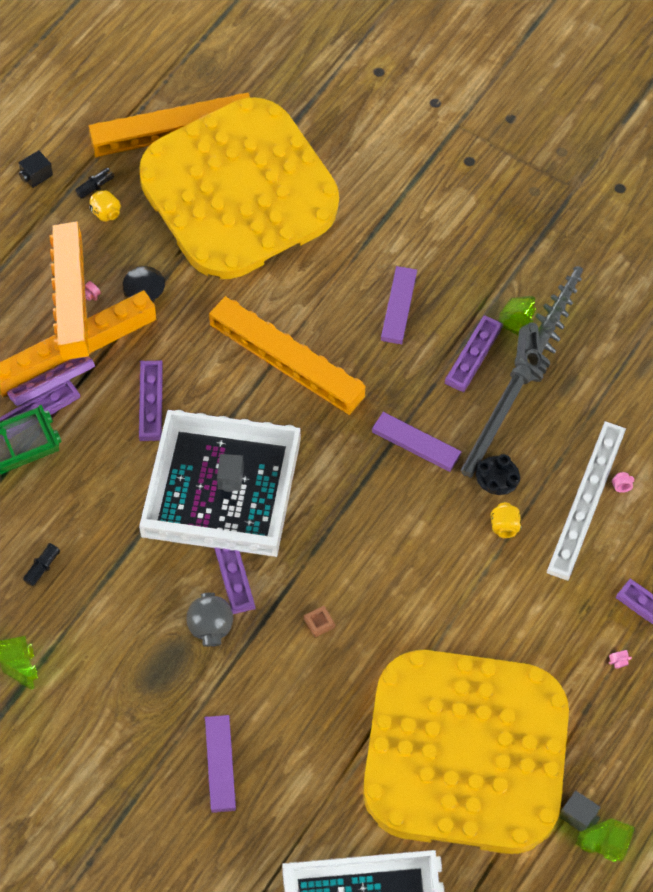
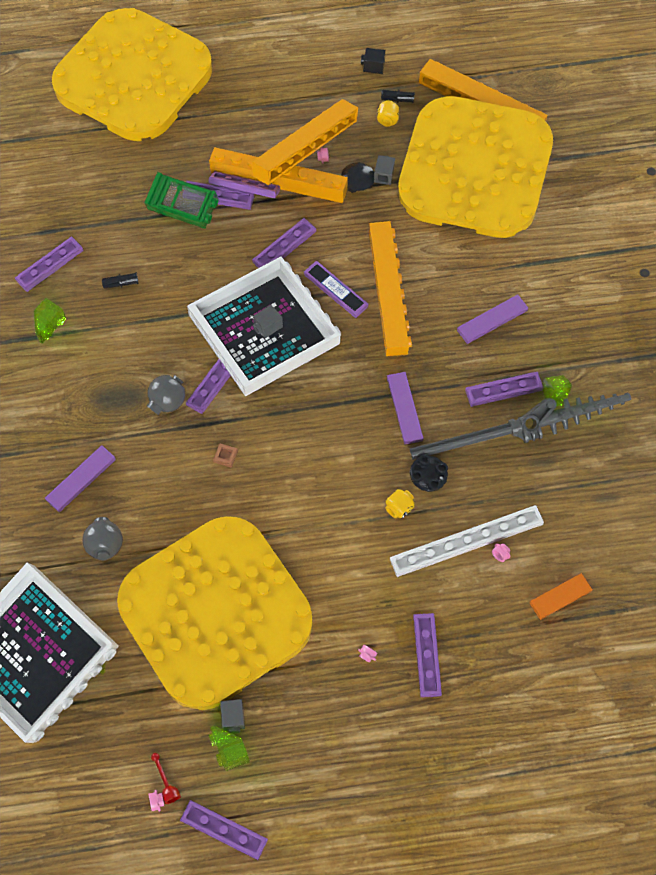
camera: 50 degrees right, 5 degrees up
none -> dark grey brick [82,517,123,561]
none -> tile [304,261,368,318]
none -> dark grey brick [374,155,395,185]

